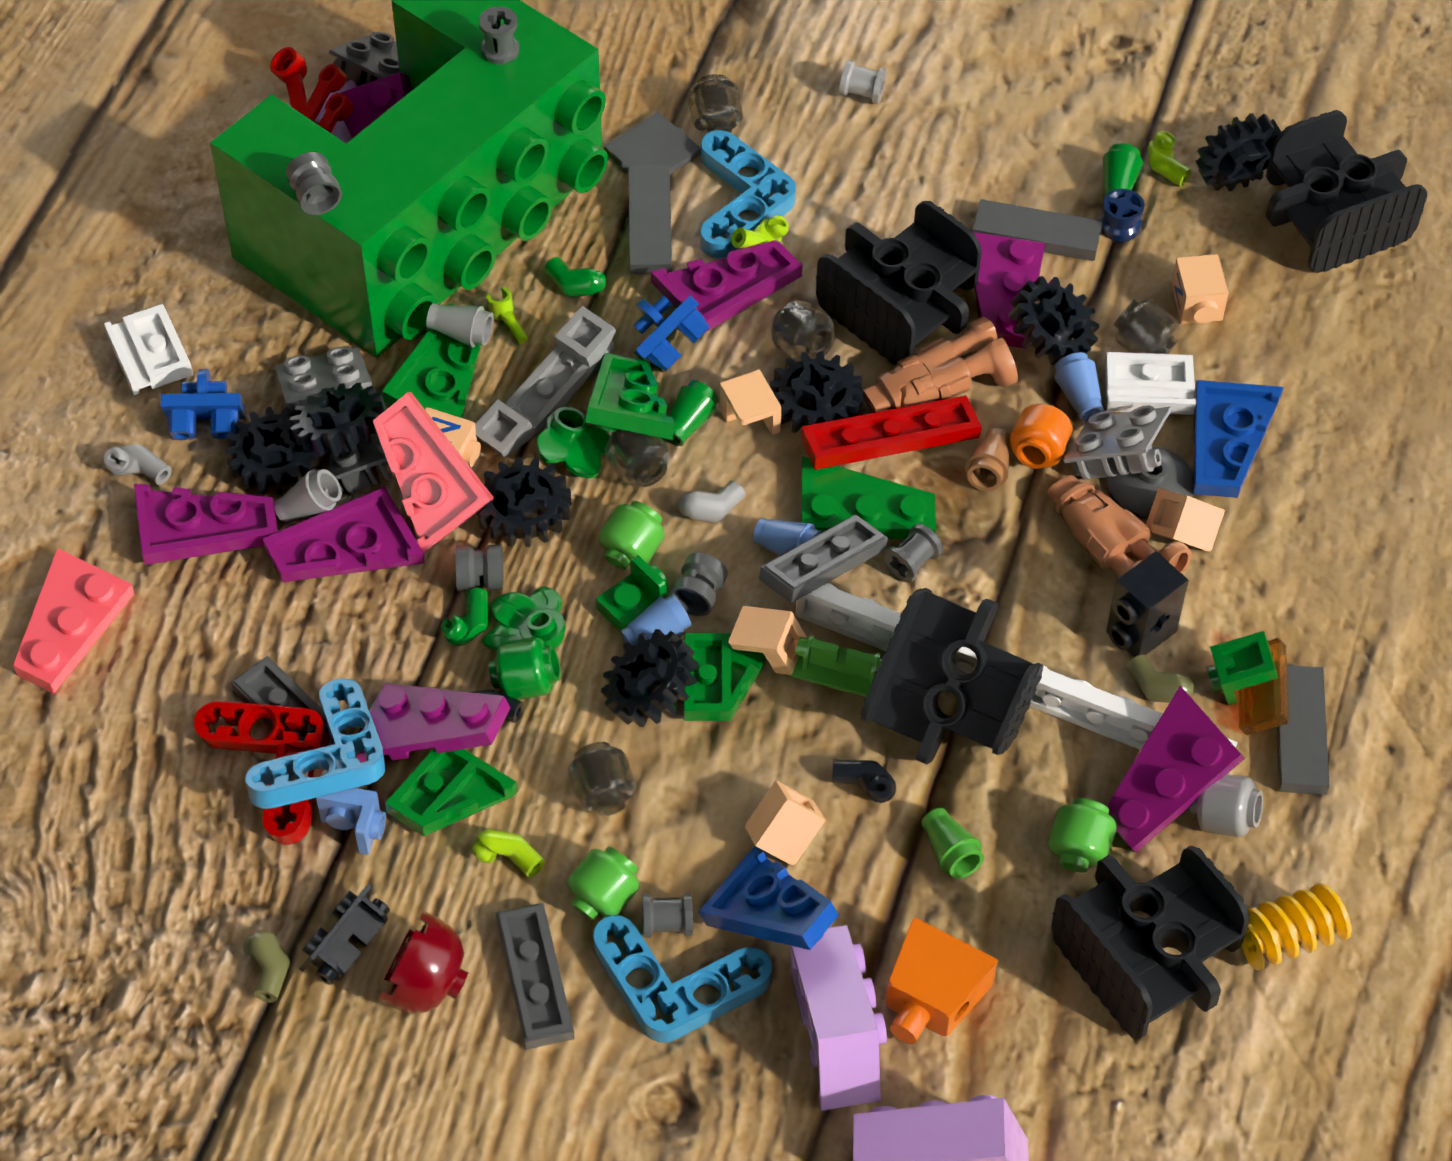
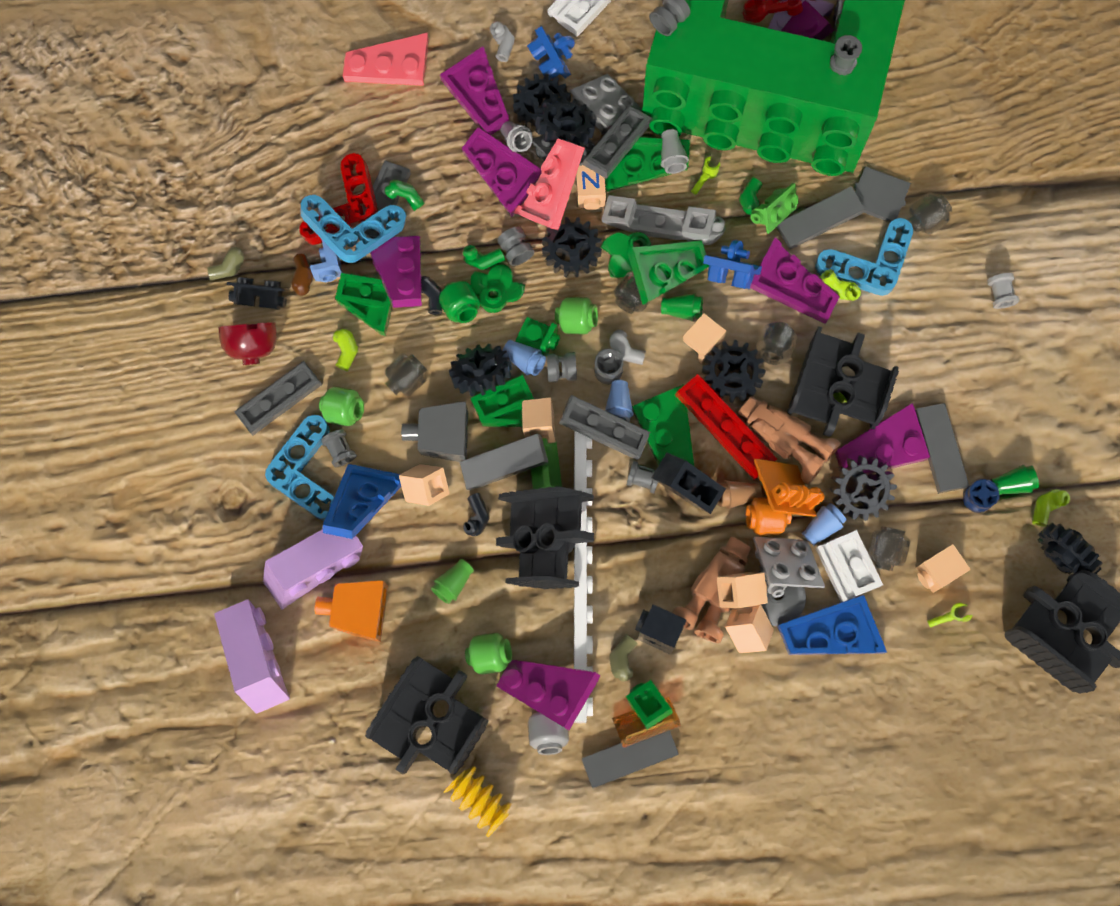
camera: 70 degrees right, 20 degrees up
none -> reddish brown arm [291,253,313,296]
none -> green arm [384,179,425,211]
none -> dark grey torso [401,402,468,462]
none -> tile [460,434,548,490]
none -> dark grey tile [583,105,652,179]
none -> dark grey wheel [594,348,623,385]
none -> black brick [651,453,726,514]
none -> light nougat brick [717,572,768,608]
none -> bright green hinge [751,183,798,233]
none -> orange hinge [754,459,824,517]
none -> lime hand [927,603,973,627]

